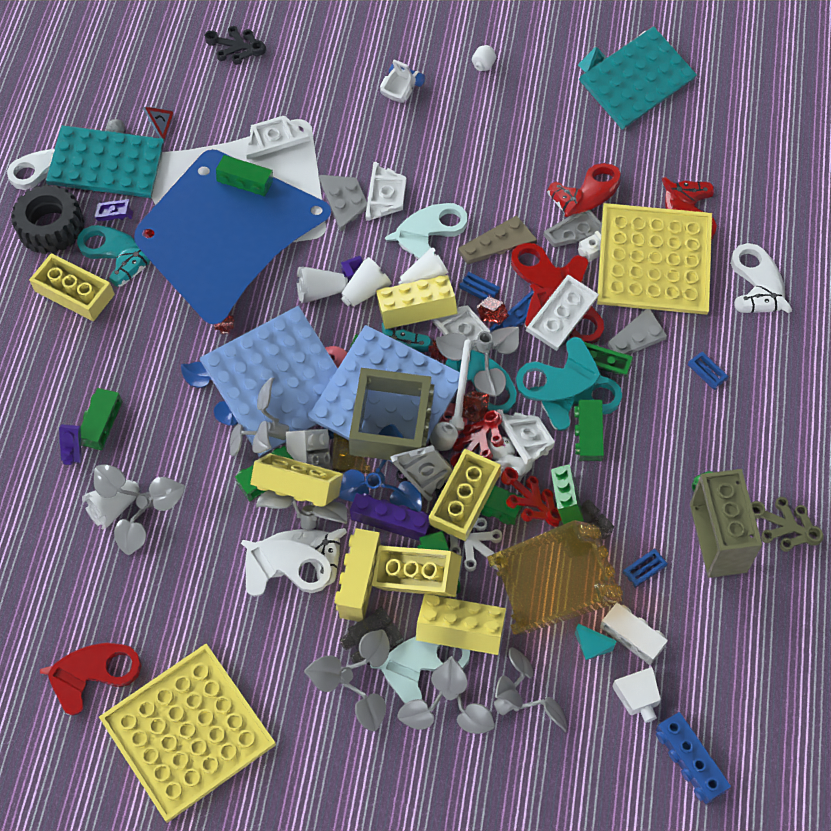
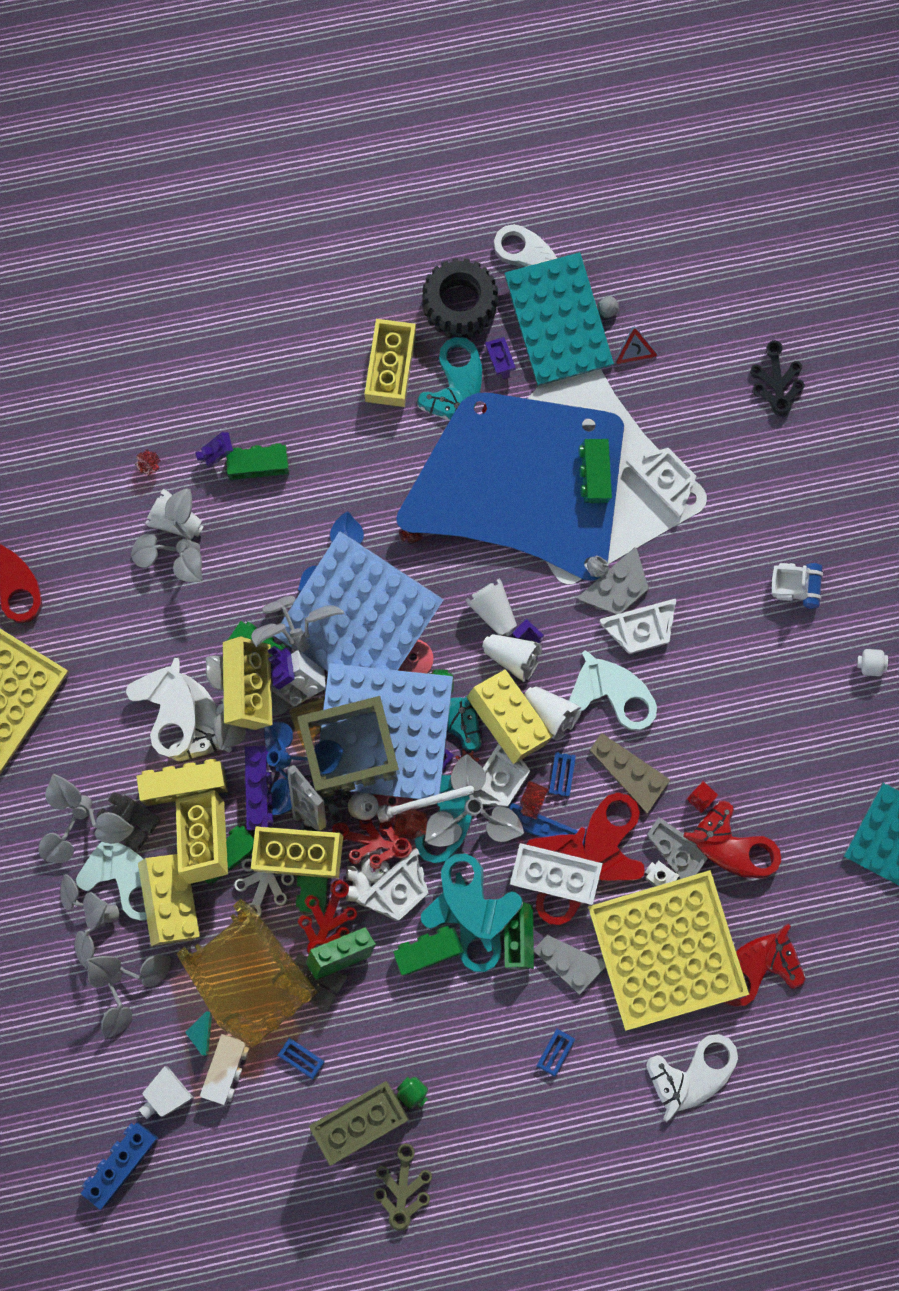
camera: 65 degrees right, 15 degrees up
none -> clear red gear [135,449,161,476]
none -> dark purple plate [267,646,295,690]
none -> light grey piece [587,556,609,577]
none -> red brick [686,781,718,814]

